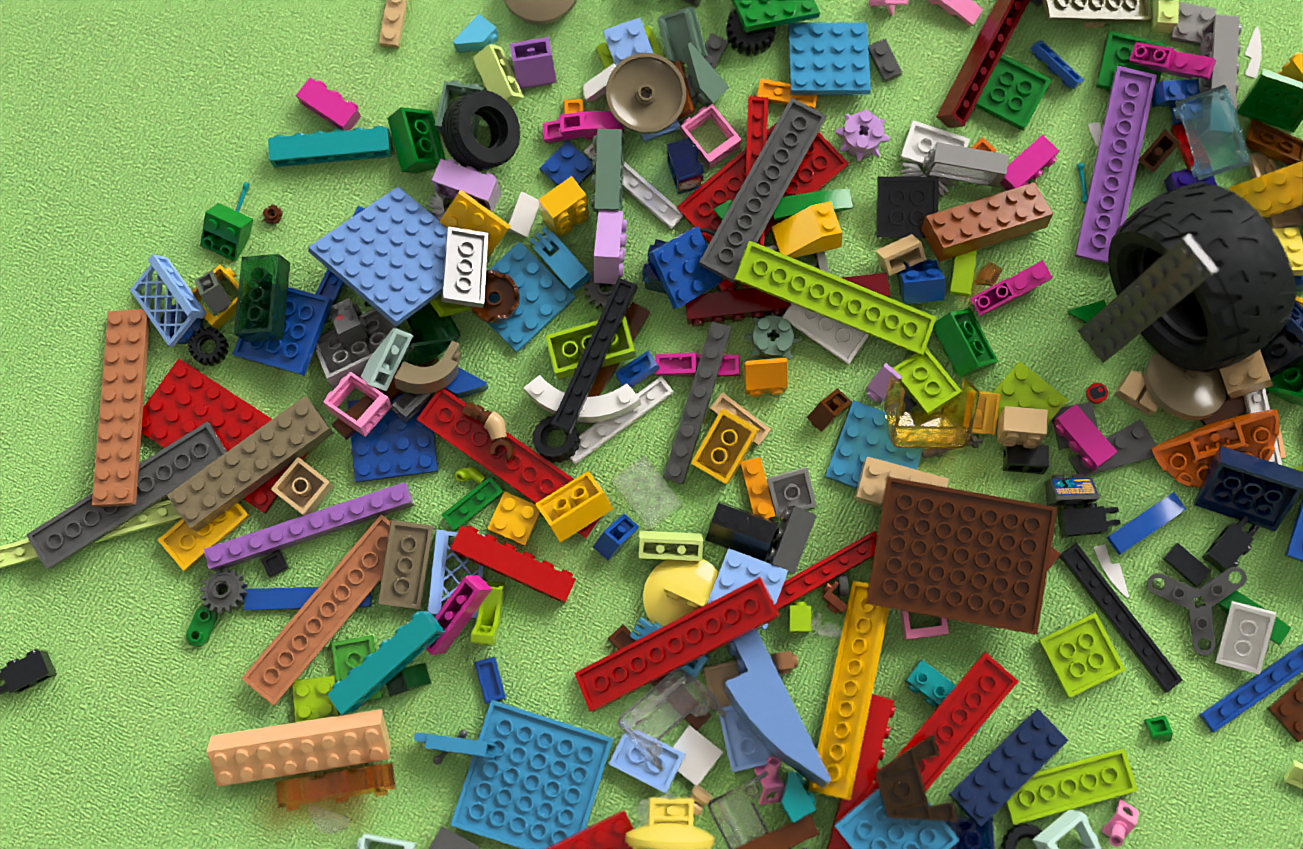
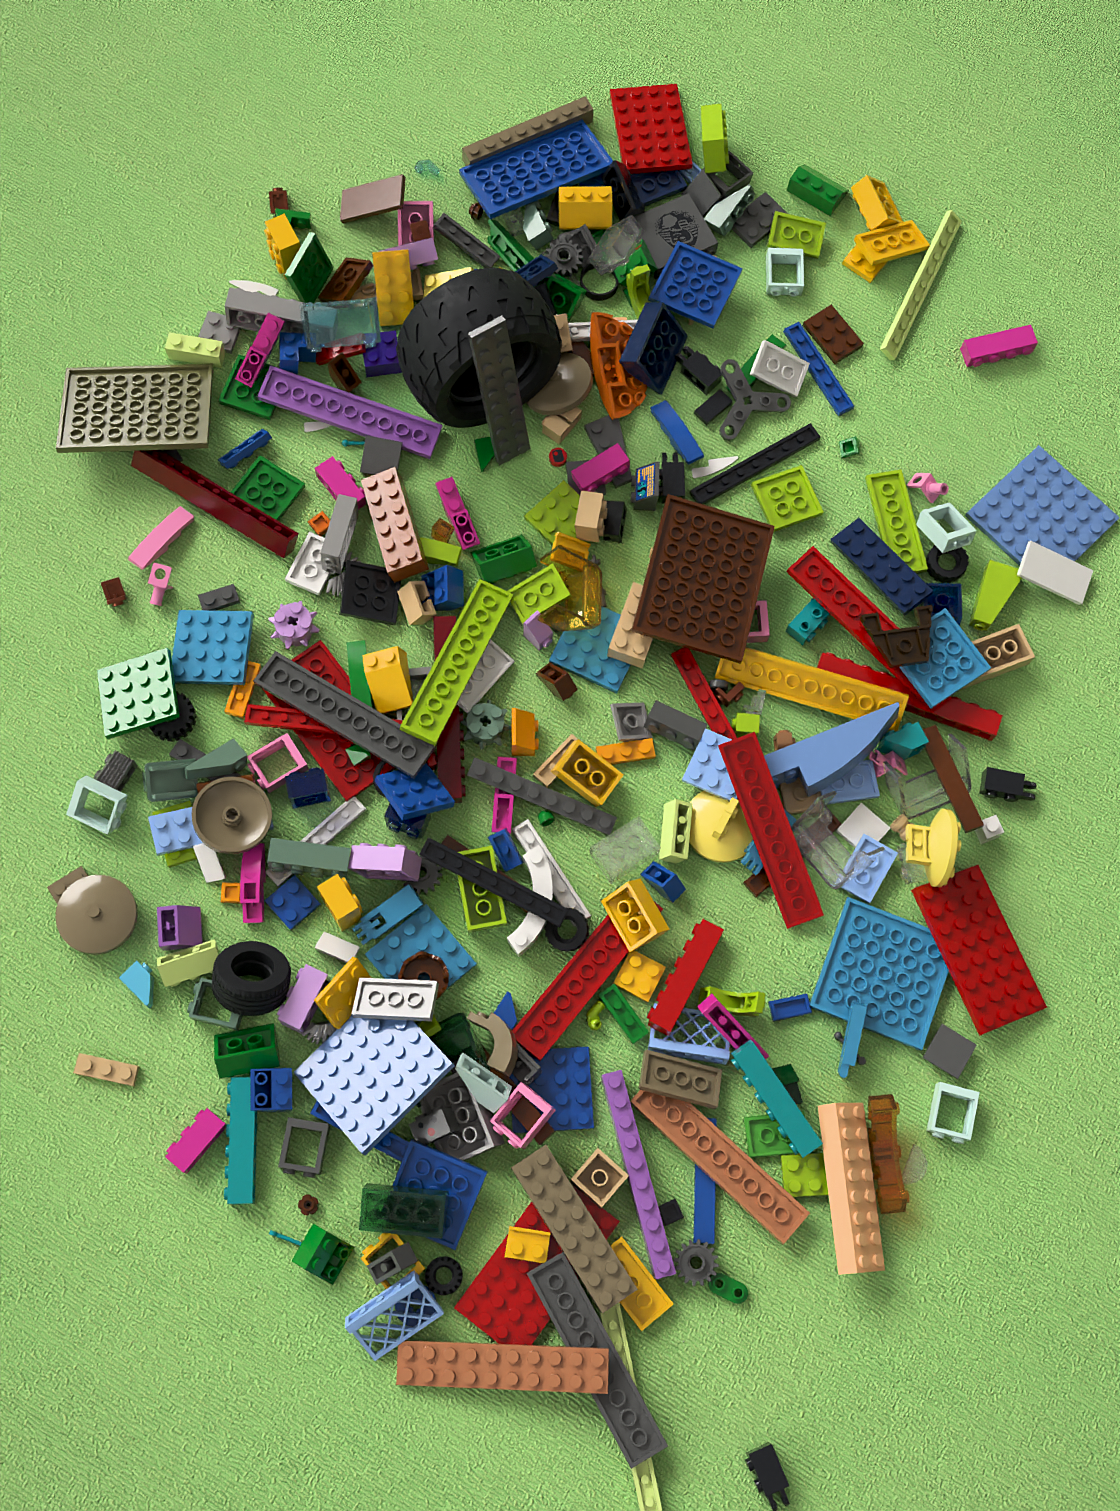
camera: 95 degrees left, 5 degrees down
piece [462,401,515,461] -> none
black slope [705,501,778,561] -> none
none -> blue slope [250,1068,292,1112]
none -> dark grey window [278,1117,330,1178]
none -> dark grey tile [360,435,403,475]
none -> yellow plate [505,1226,550,1263]
none -> green hinge [538,810,555,827]

